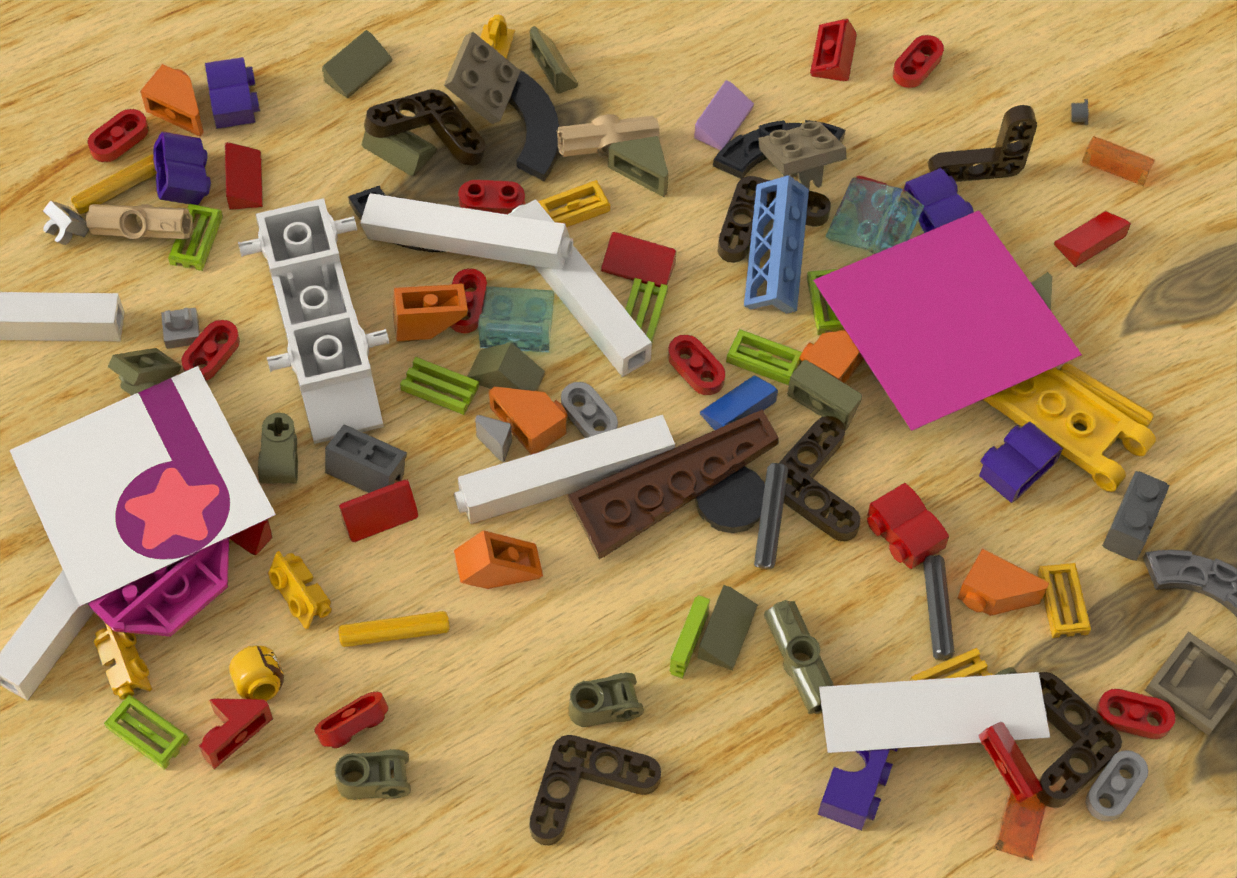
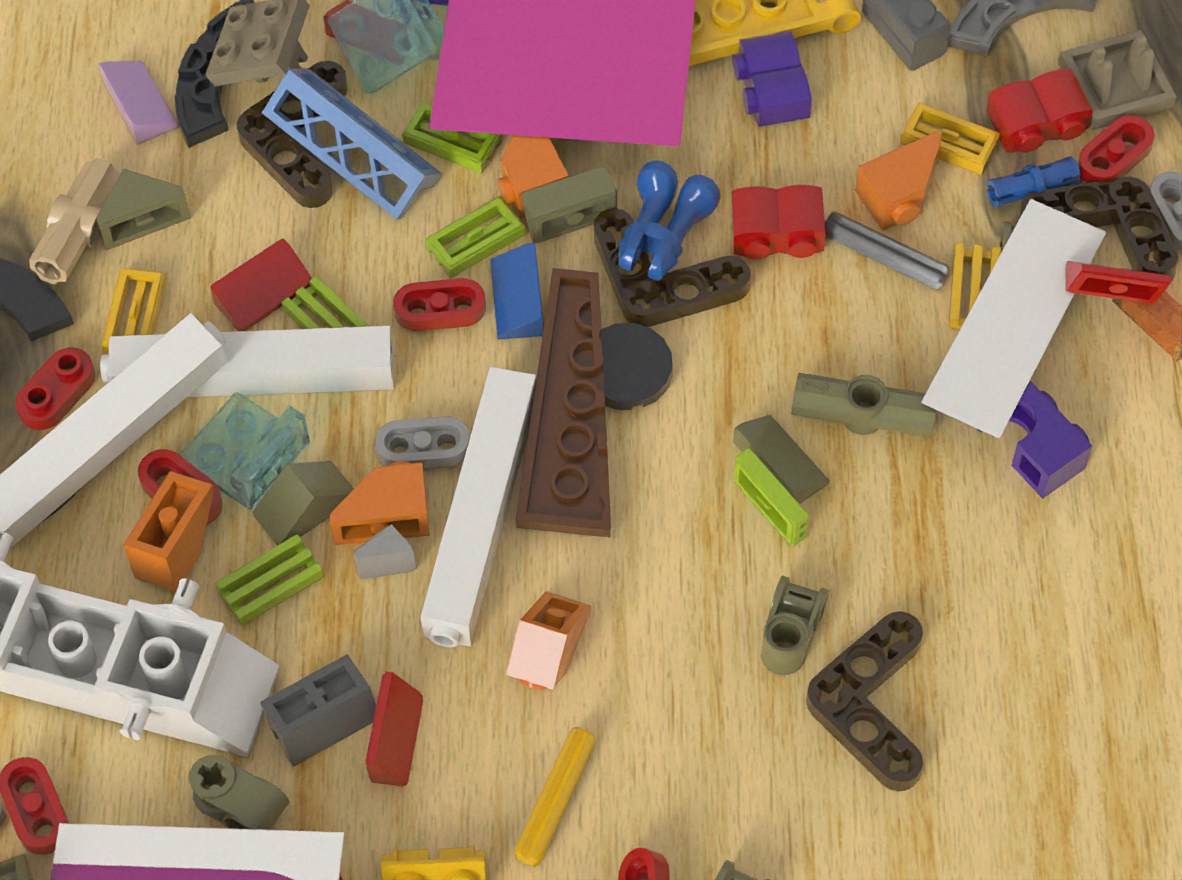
camera: 55 degrees left, 0 degrees up
dark grey axle [754,463,788,570] -> none
none -> blue piece [618,160,721,281]
none -> red brick [986,68,1093,153]
none -> blue pin [986,156,1080,208]

